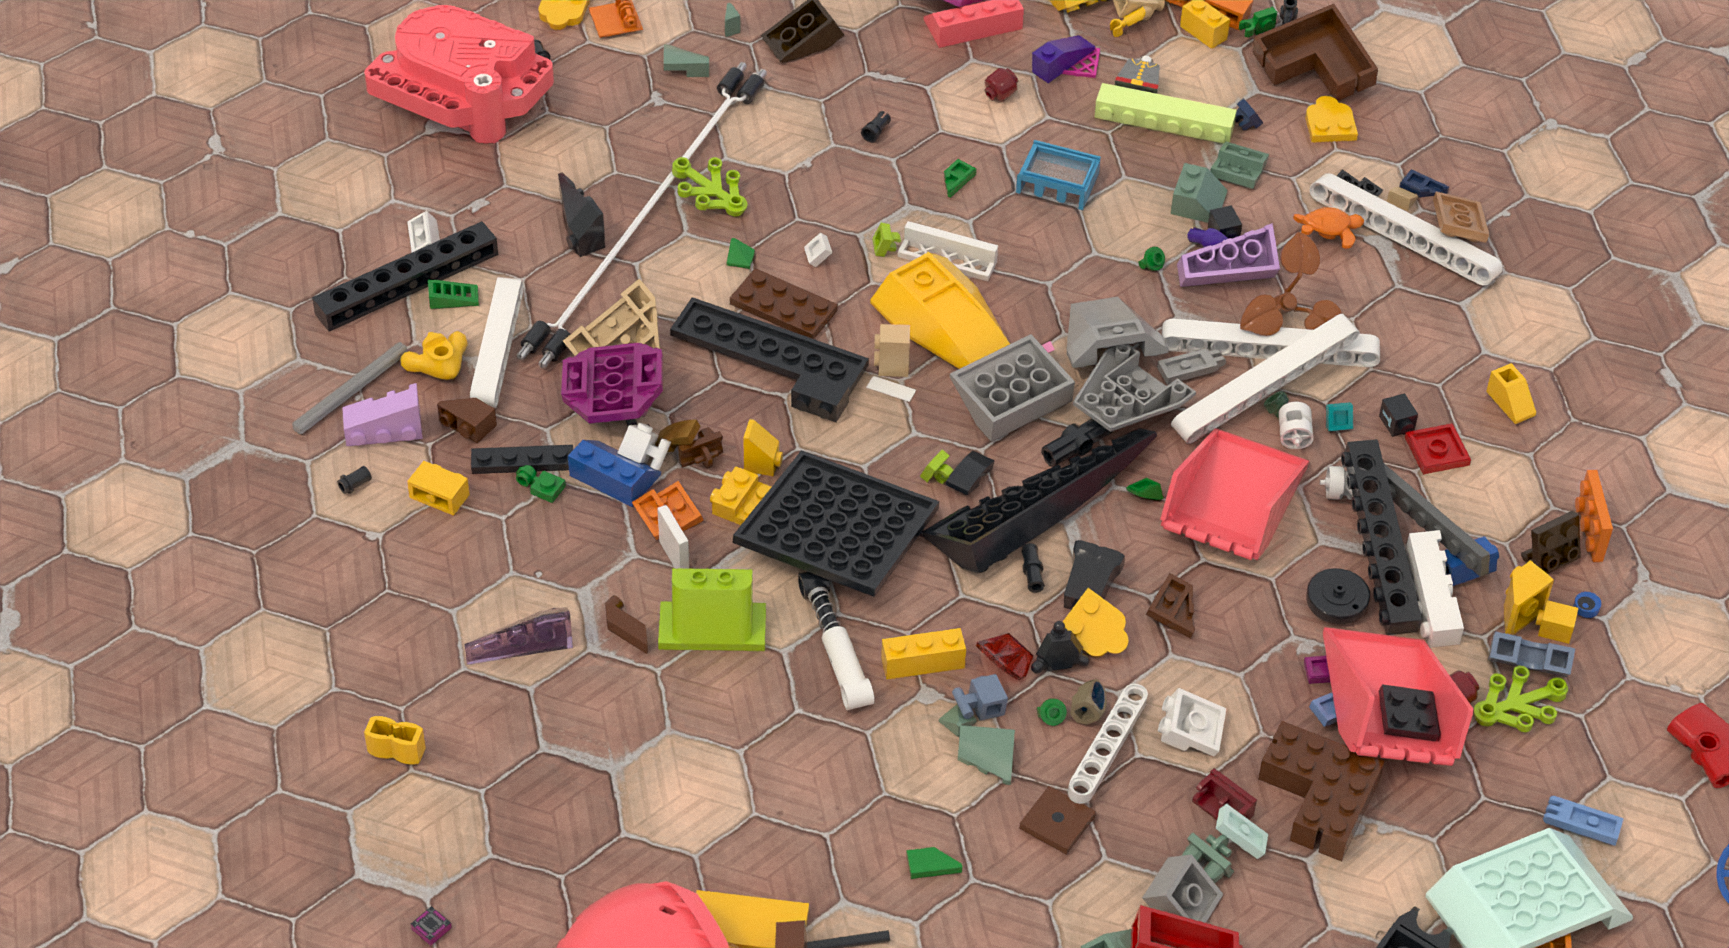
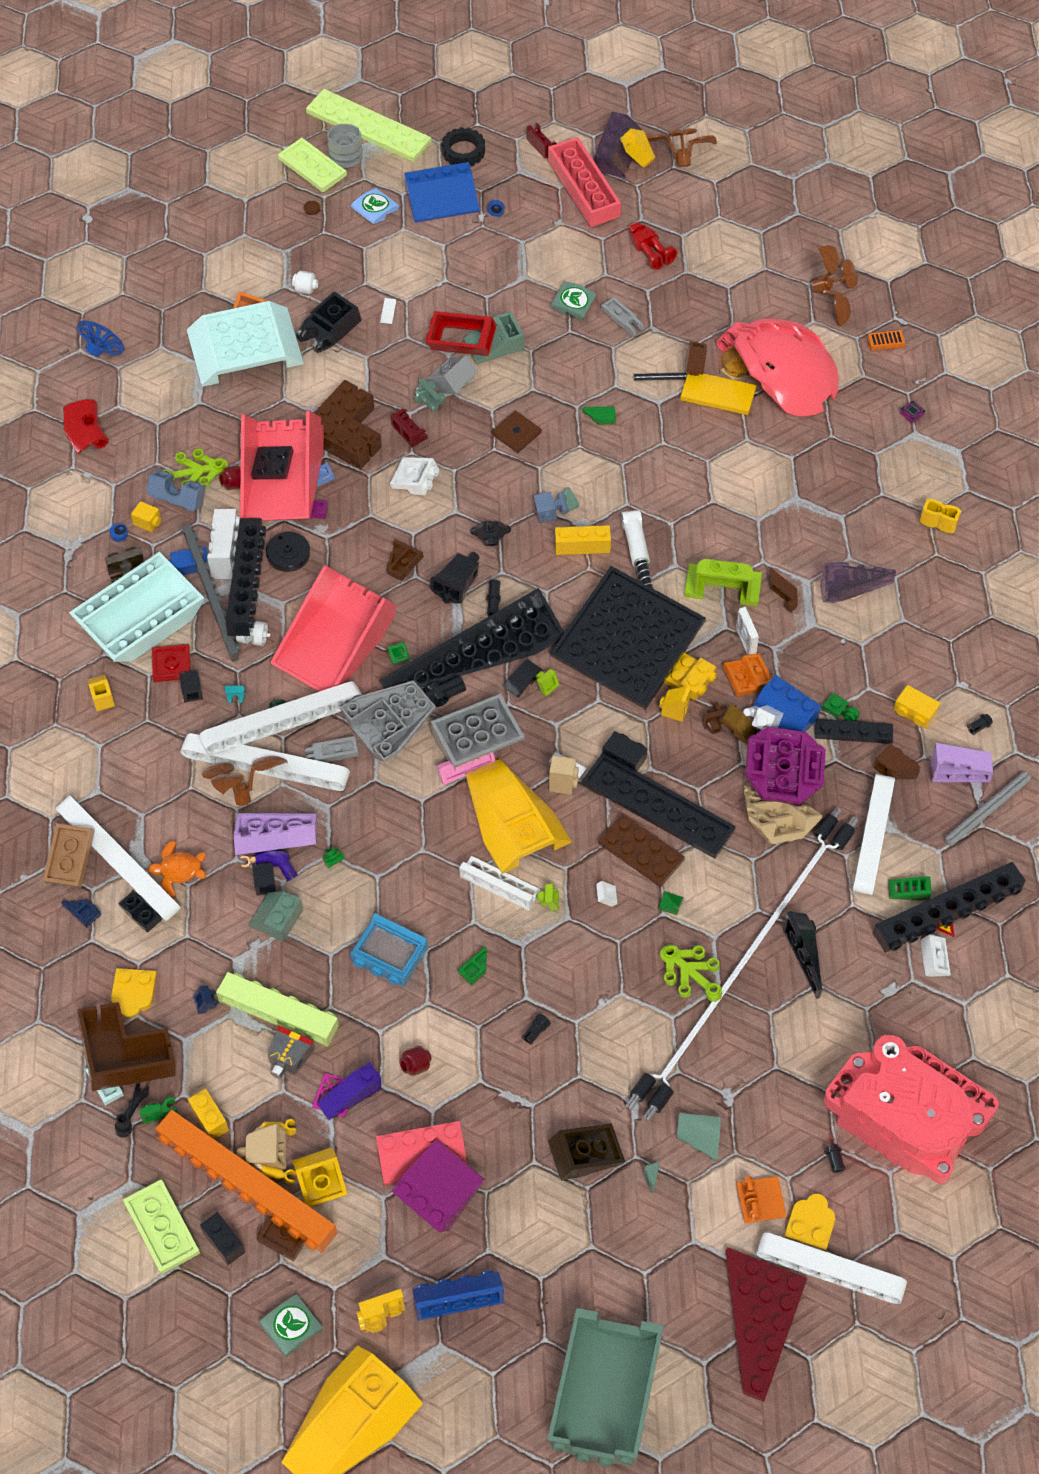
camera: 170 degrees left, 10 degrees up
yellow head [400,331,468,380] -> none
sand green slope [958,725,1015,785] -> none
clear red slope [975,633,1034,680] -> none
green plate [1037,698,1067,726] -> none
yellow plate [1063,588,1128,658] -> none
light grey wedge [1066,297,1169,368] -> none
white beam [1068,684,1148,804] -> none
dark tan rock [1070,679,1106,725] -> none
sand green slope [1210,141,1269,189] -> none
light aqua plate [1216,804,1268,859] -> none
white wheel [1279,402,1313,449] -> none
tan slope [1387,187,1418,212] -> none
yellow slope [1504,560,1554,635] -> none
medium blue hinge [1543,796,1624,846] -> none
orange plate [1575,470,1613,562] -> none
none -> light aqua slope [69,552,205,662]

